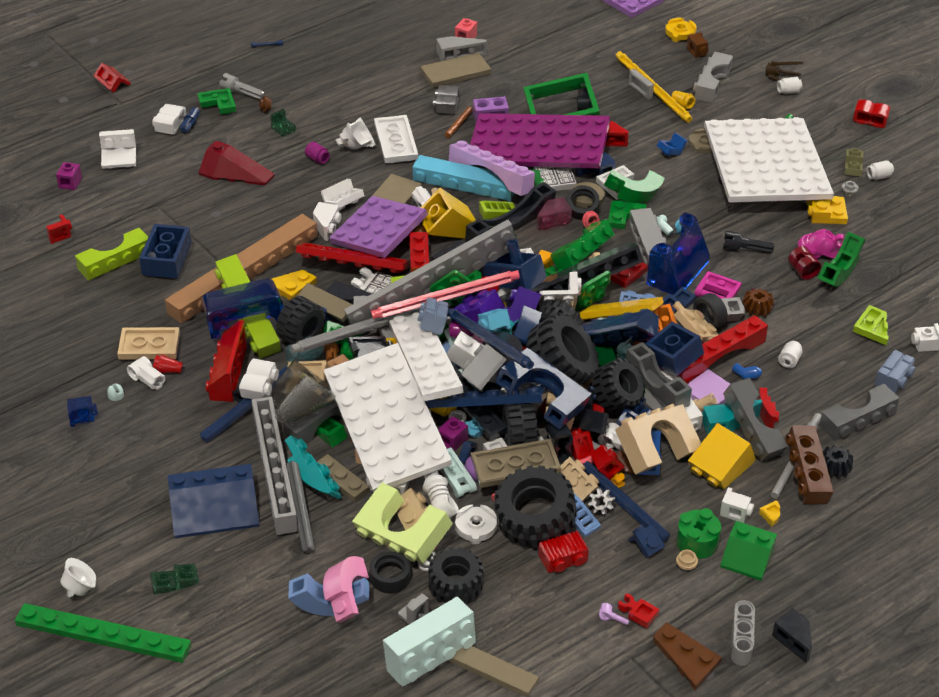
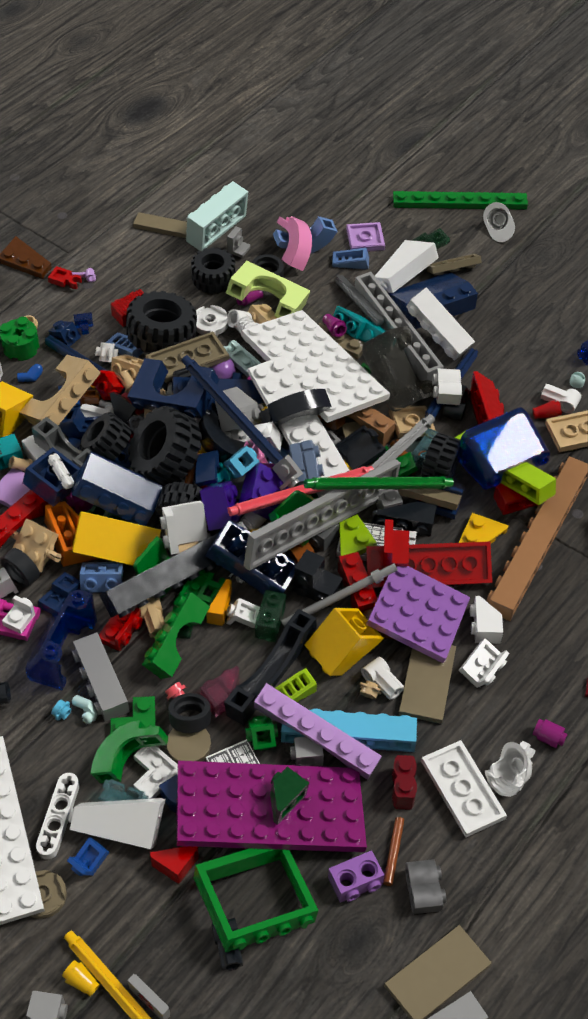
camera: 165 degrees right, 10 degrees up
none -> white bracket [2,596,35,634]
none -> blue arm [17,364,43,382]
none -> white beam [36,773,79,860]
none -> white axle [48,453,74,489]
none -> white slope [68,798,165,849]
none -> clear blue tile [73,312,93,335]
none -> clear light blue hinge [98,779,148,801]
none -> tan pin [117,370,134,393]
none -> black arch [259,389,332,427]
none -> dark green slope [270,767,309,825]
none -> light grey bracket [272,454,304,490]
none -> light grey bar [281,563,398,627]
none -> green piece [304,477,454,490]
none -> magenta cone [322,314,347,337]
none -> medium blue slope [332,248,369,269]
none -> lavender tile [346,222,385,251]
none -> white slope [375,240,439,293]
none -> red panel [383,519,409,566]
none -> dark red brick [392,755,417,810]
none -> white brick [406,287,475,361]
none -> dark tan plate [426,254,482,276]

